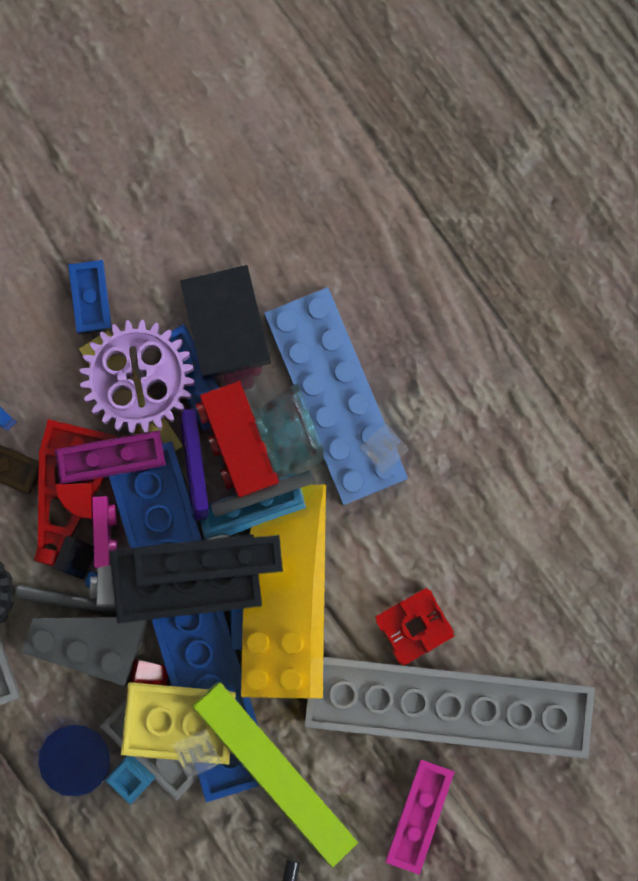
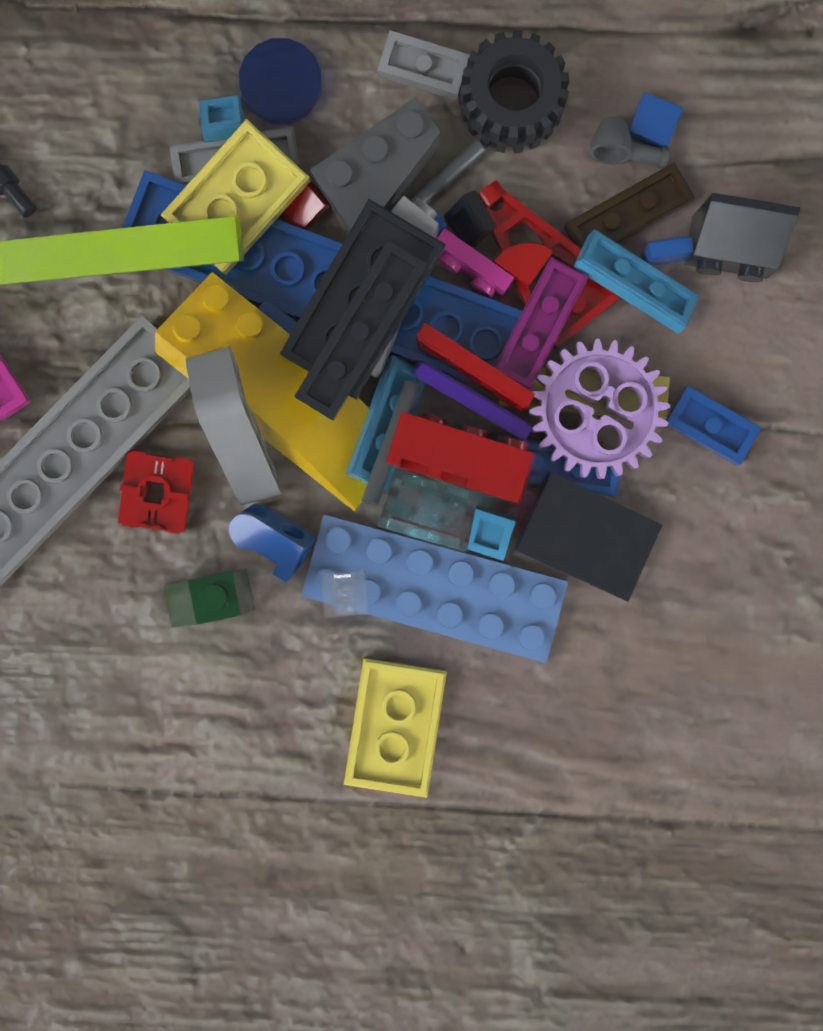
camera: 135 degrees right, 5 degrees up
clear tile [173,729,221,778] -> none
none -> dark green slope [163,569,255,627]
none -> light grey beam [185,346,282,506]
none -> blue leg [229,504,317,583]
none -> light yellow tile [344,657,447,798]
none -> red tile [416,323,535,413]
none -> dark azure plate [463,505,517,561]
none -> dark azure tile [573,229,699,334]

